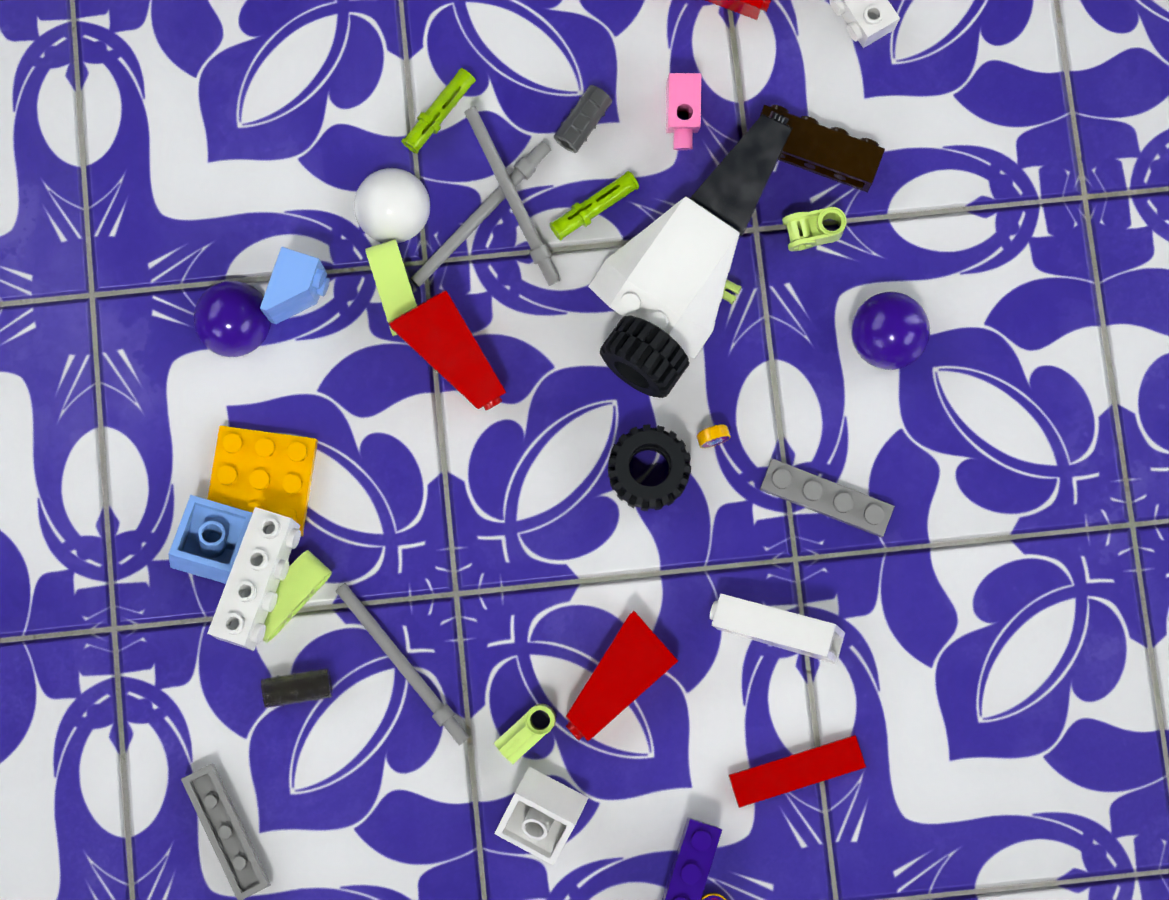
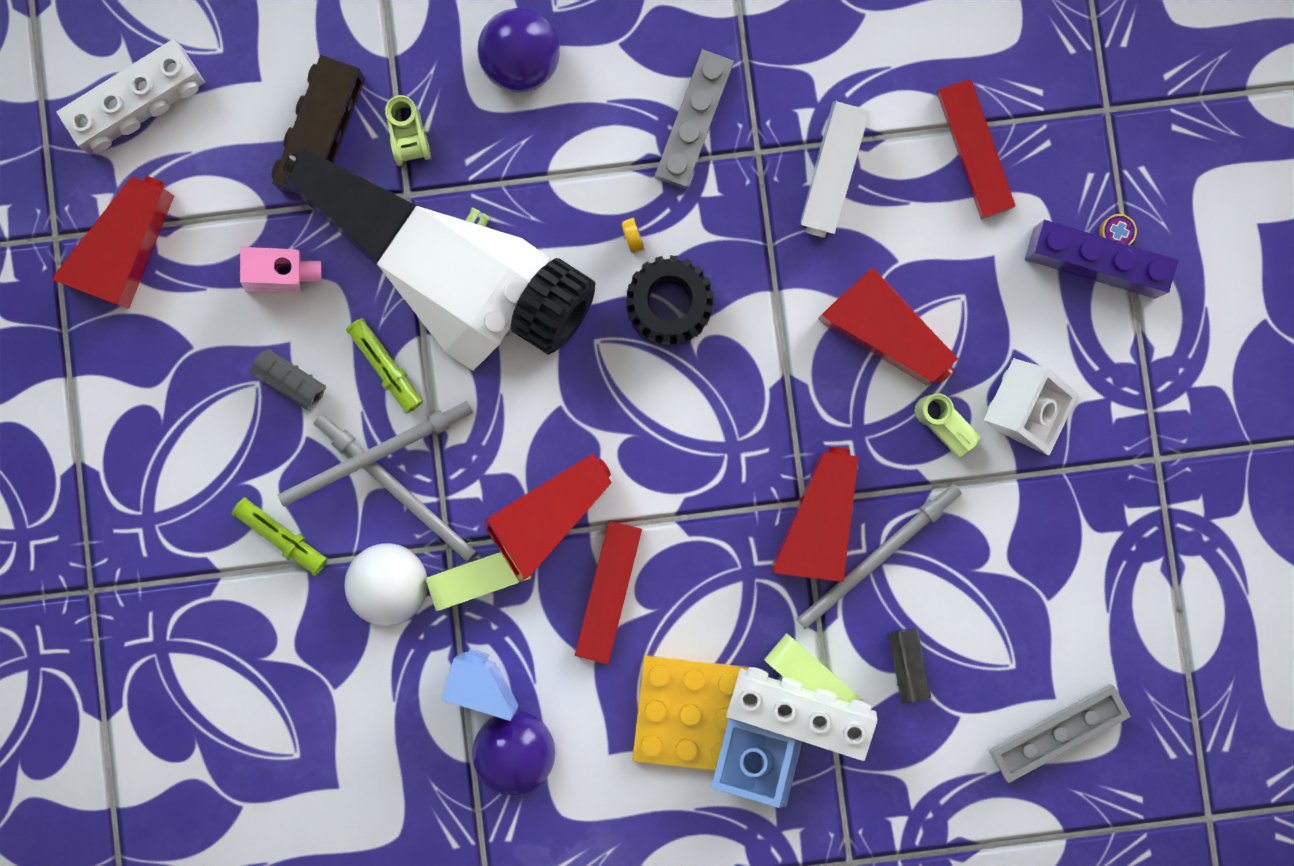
camera: 90 degrees left, 5 degrees up
none -> red tile [575,521,642,664]
none -> red slope [771,447,859,582]

